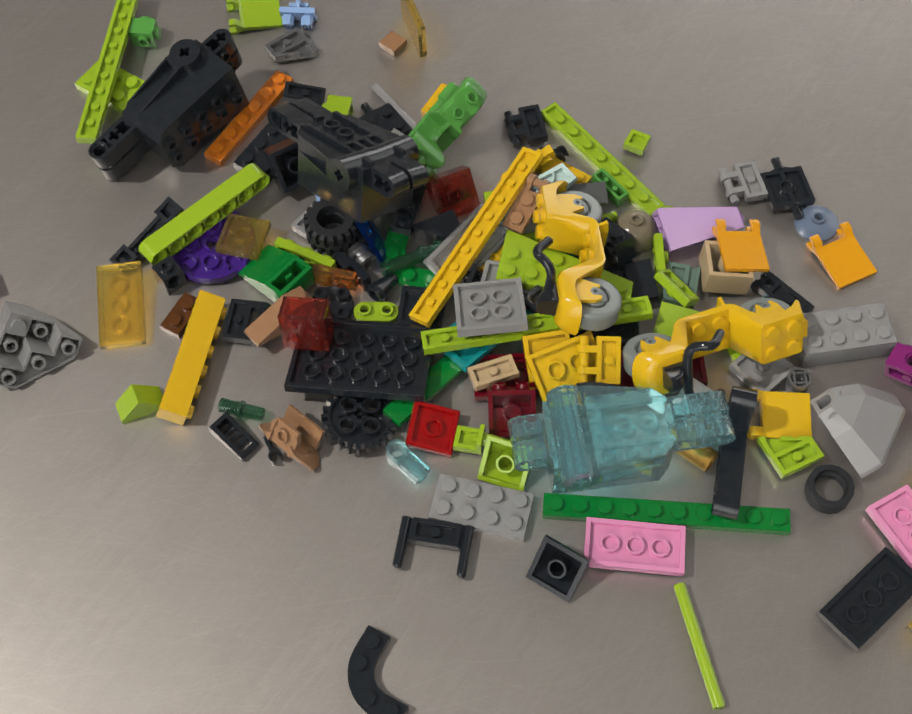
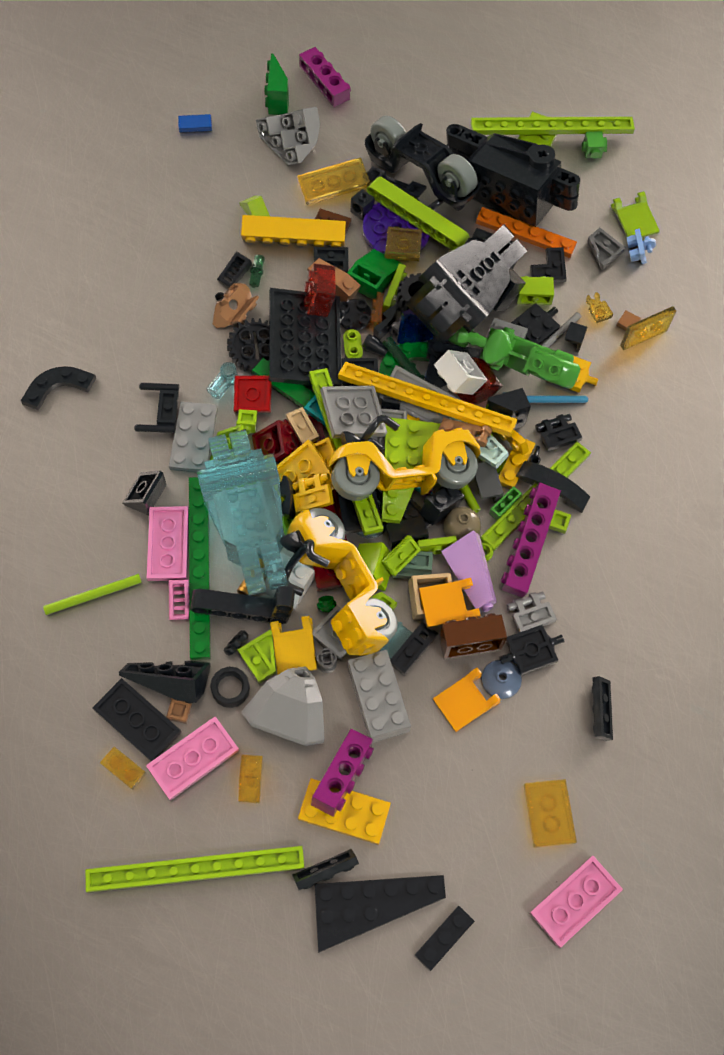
camera: 75 degrees right, 5 degrees up
none -> black wedge [119,661,211,704]
none -> medium nougat tile [166,699,192,724]
none -> bright pink slope [169,580,190,620]
none -> black piece [224,630,249,656]
none -> green plate [317,596,337,612]
none -> black piece [364,116,481,211]
none -> white brick [434,350,487,395]
none -> reddish brown brick [439,613,507,659]
none -> black slope [486,388,531,428]
none -> magenta brick [500,483,561,598]
none -> dark azure piece [503,392,589,403]
none -> black slope [516,461,590,513]
none -> black panel [565,322,588,353]
none -> clear yellow plate [586,292,613,323]
none -> black plate [592,676,613,741]

